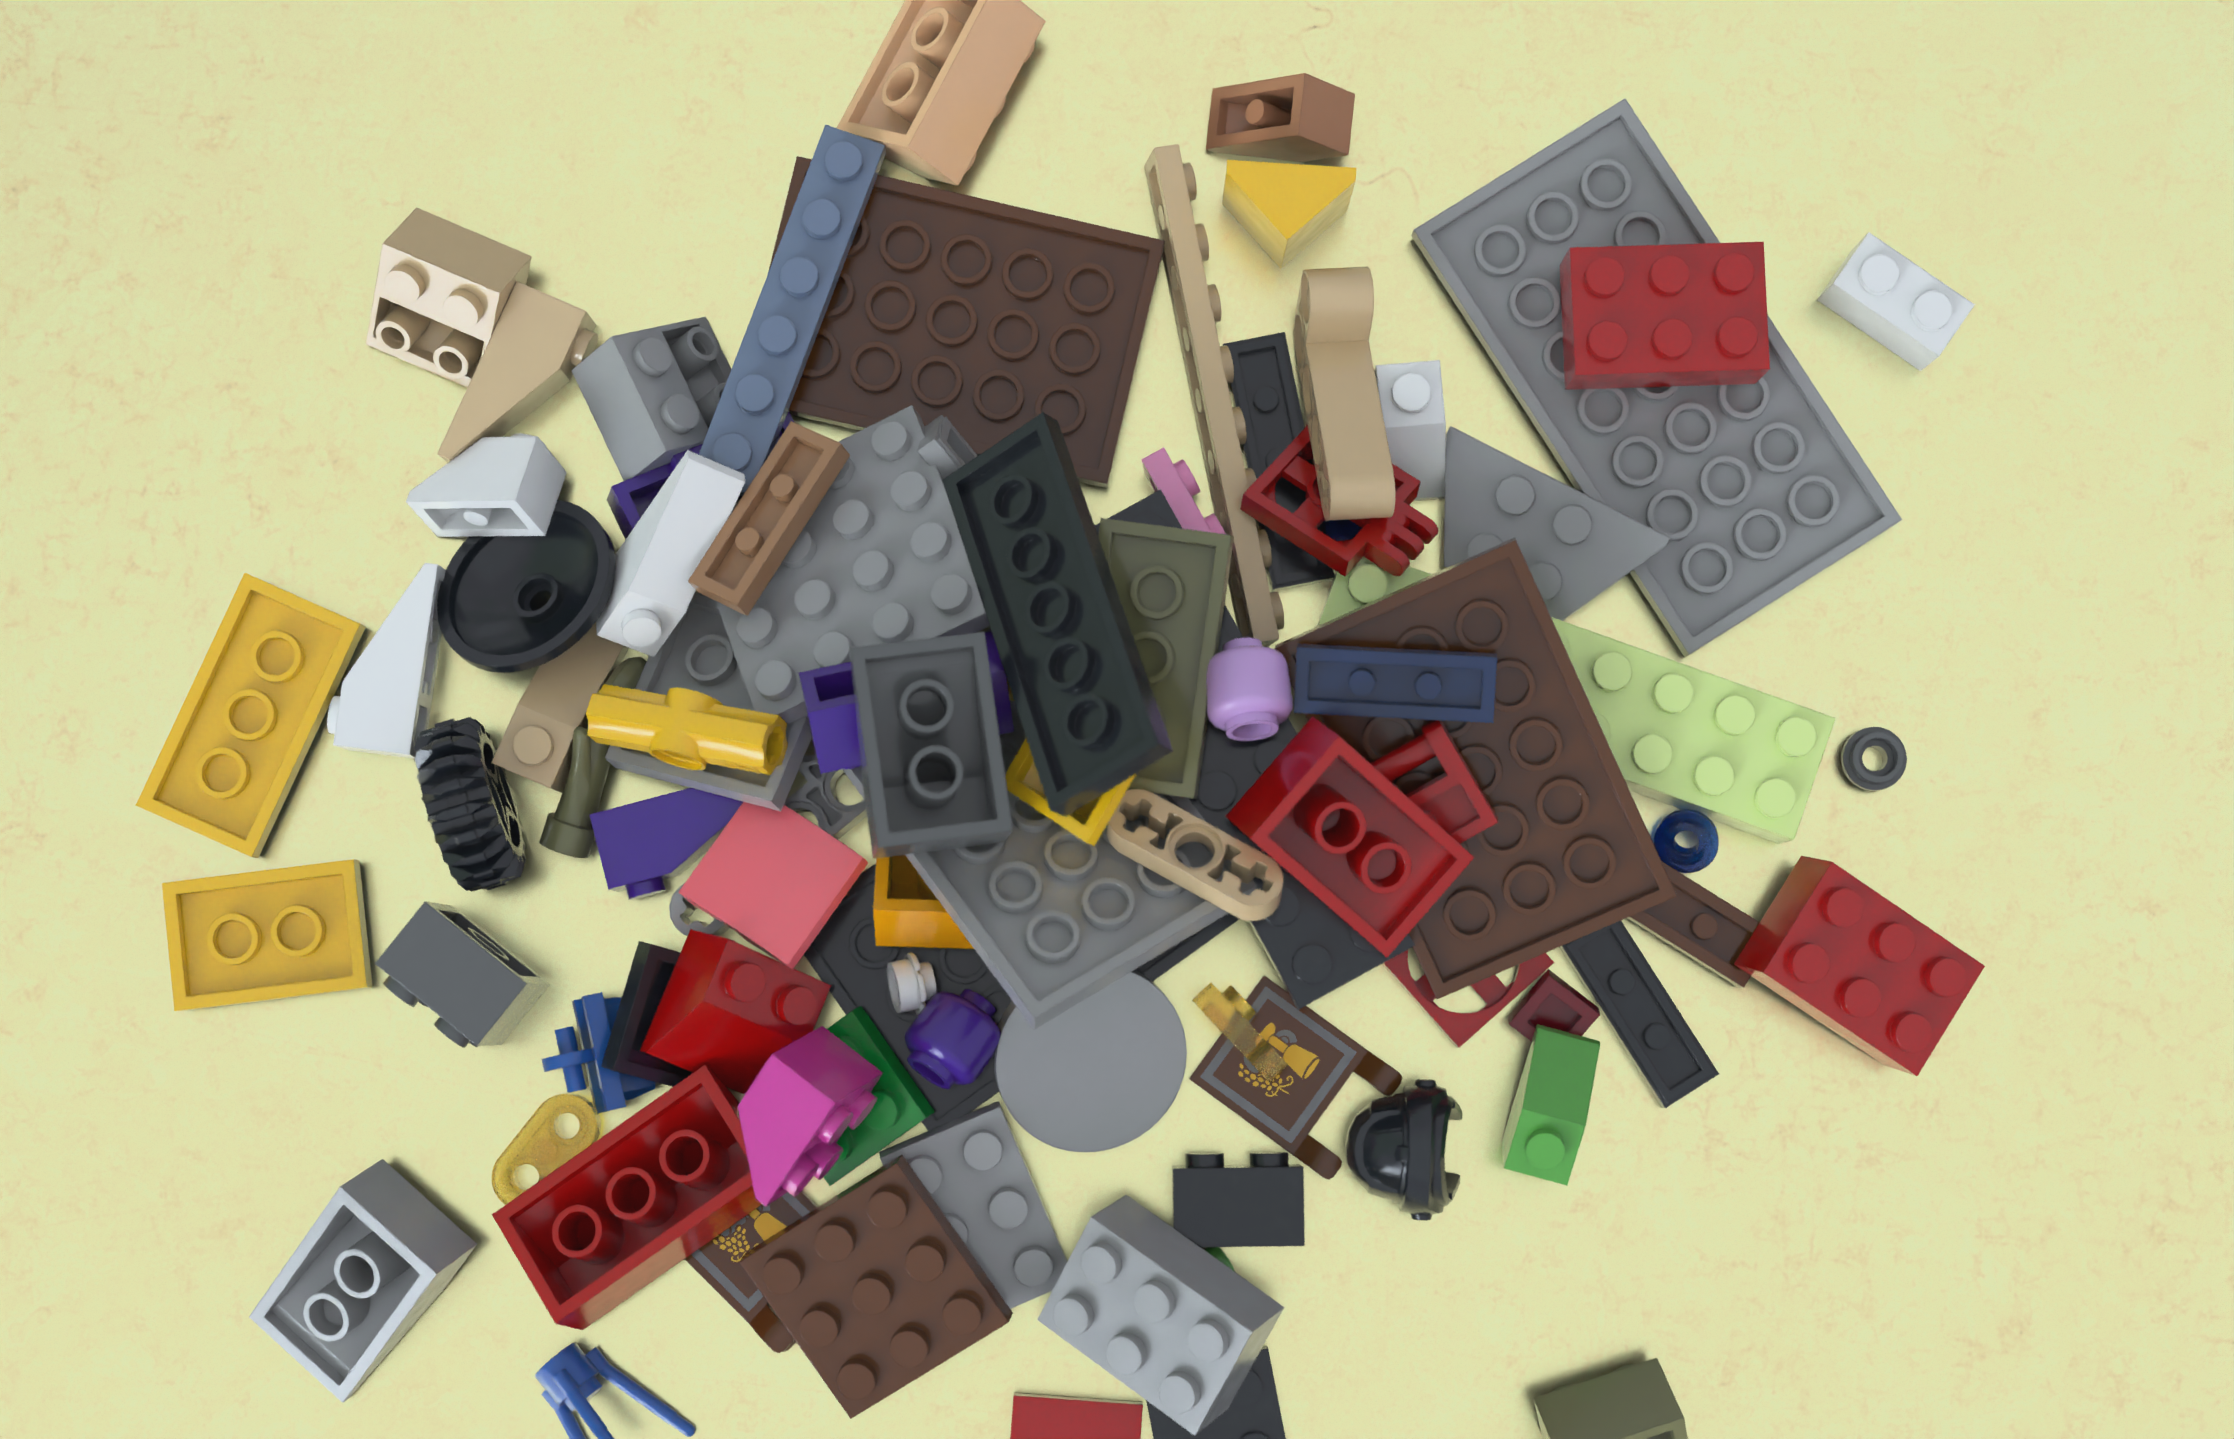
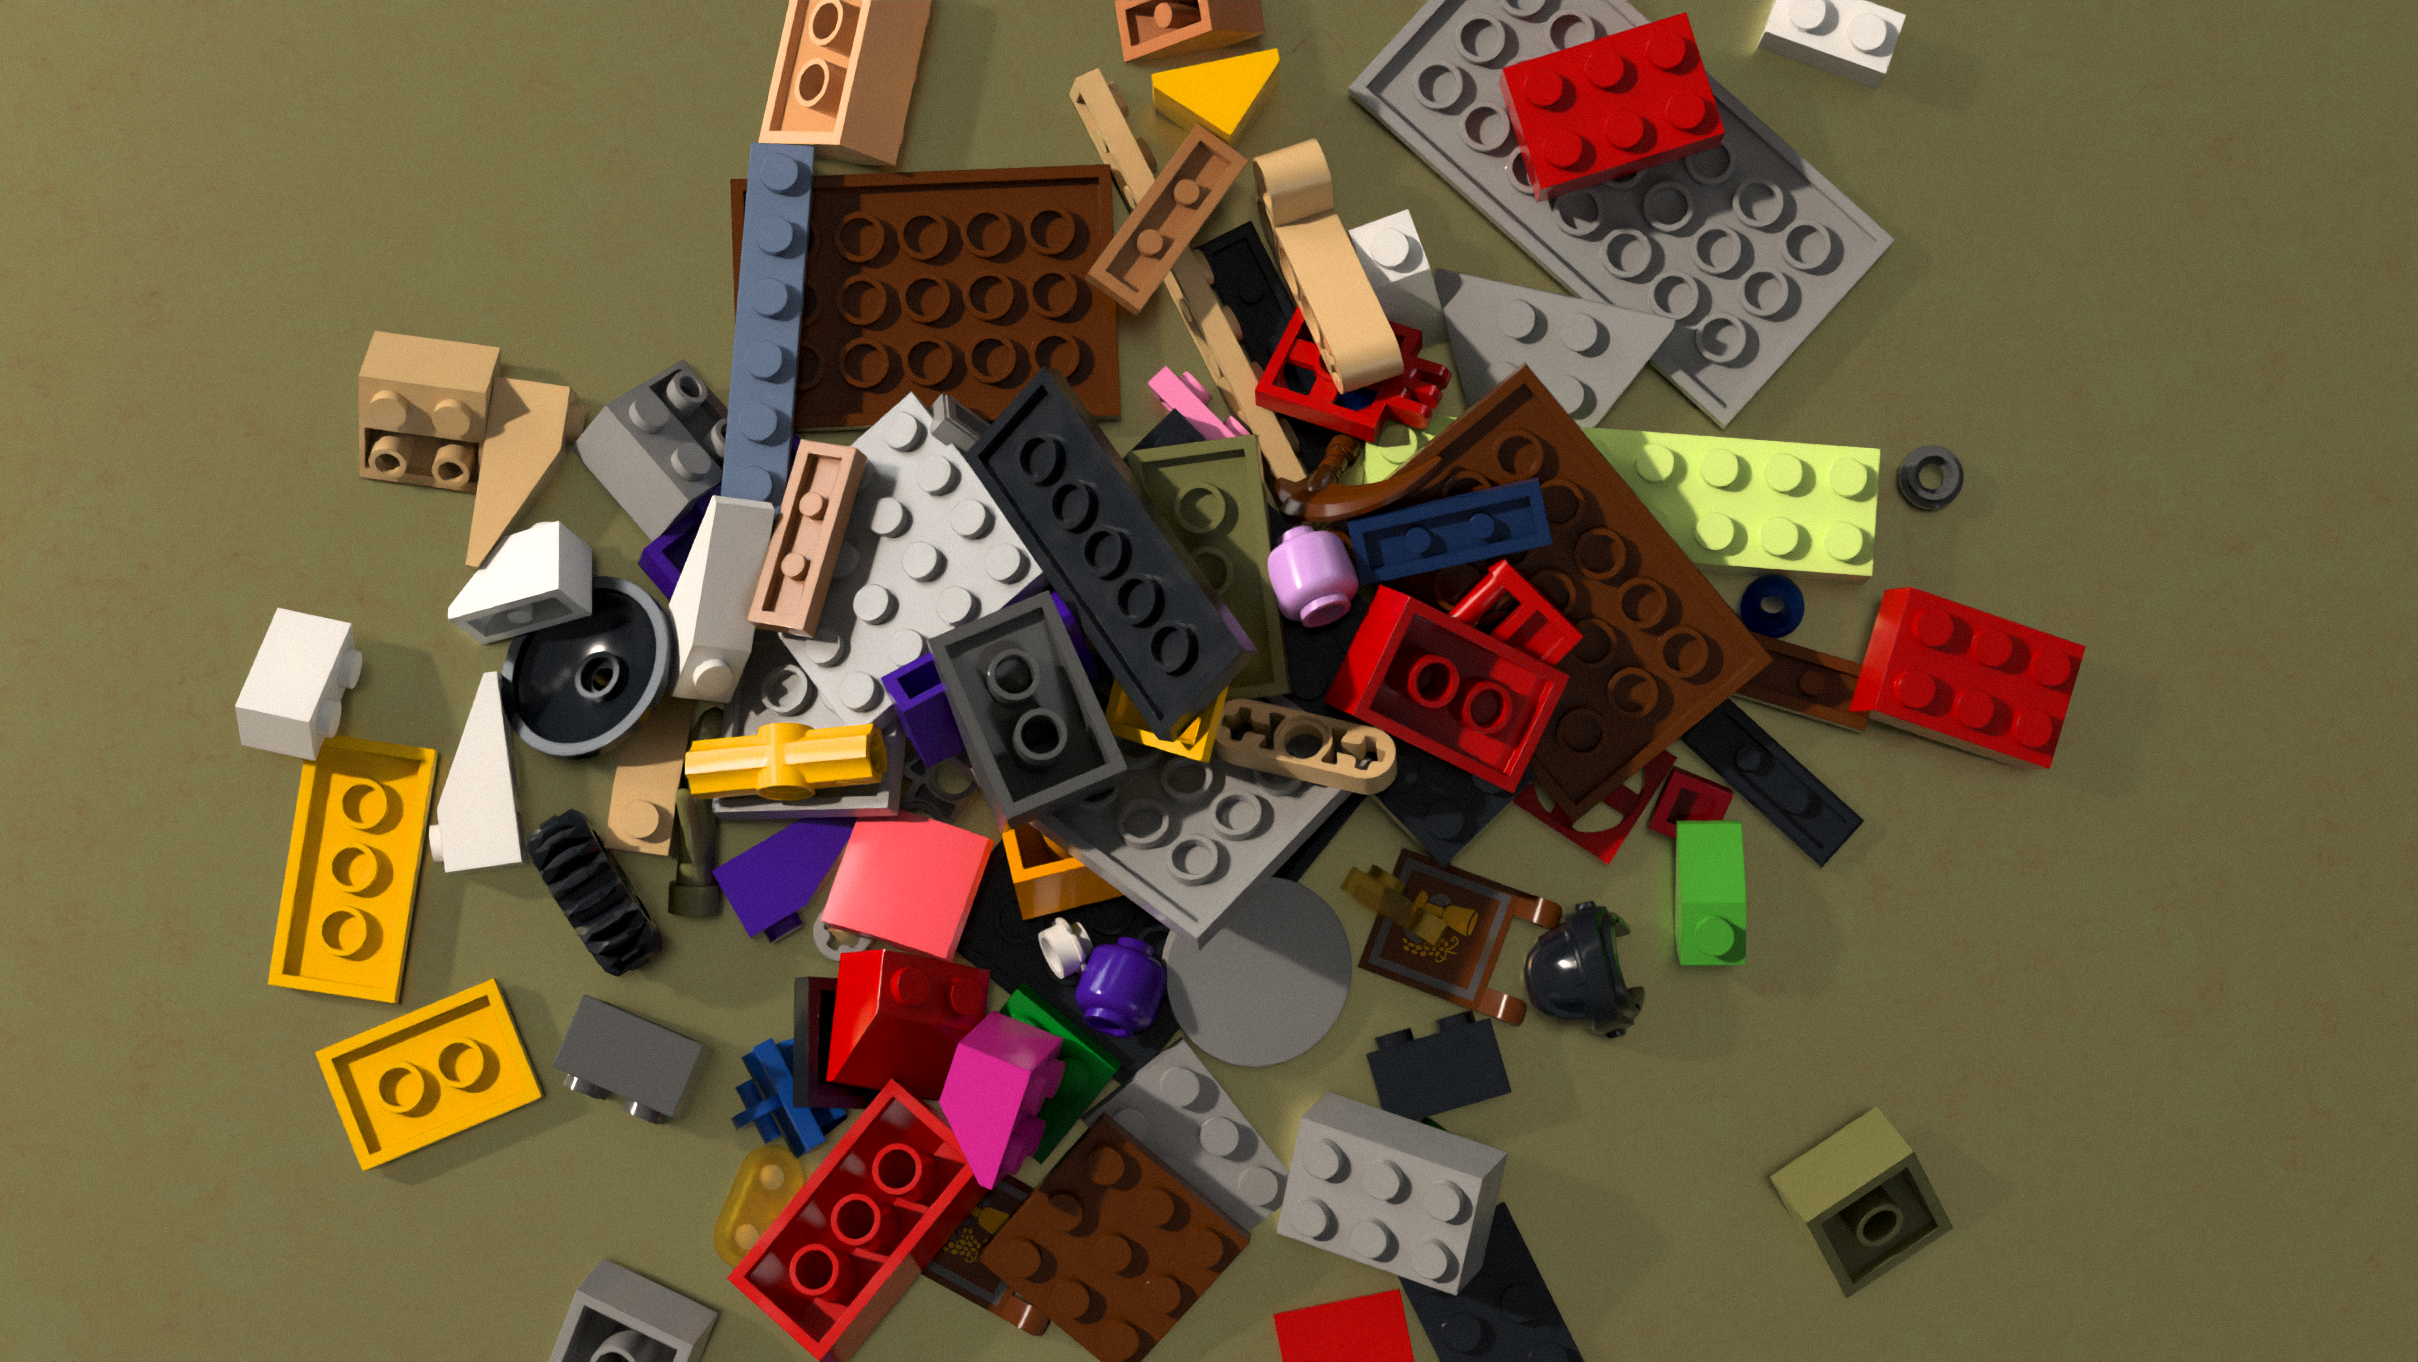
camera: 15 degrees left, 0 degrees up
none -> white brick [235,608,362,761]
none -> medium nougat plate [1085,123,1249,316]
none -> reddish brown piece [1274,432,1443,522]

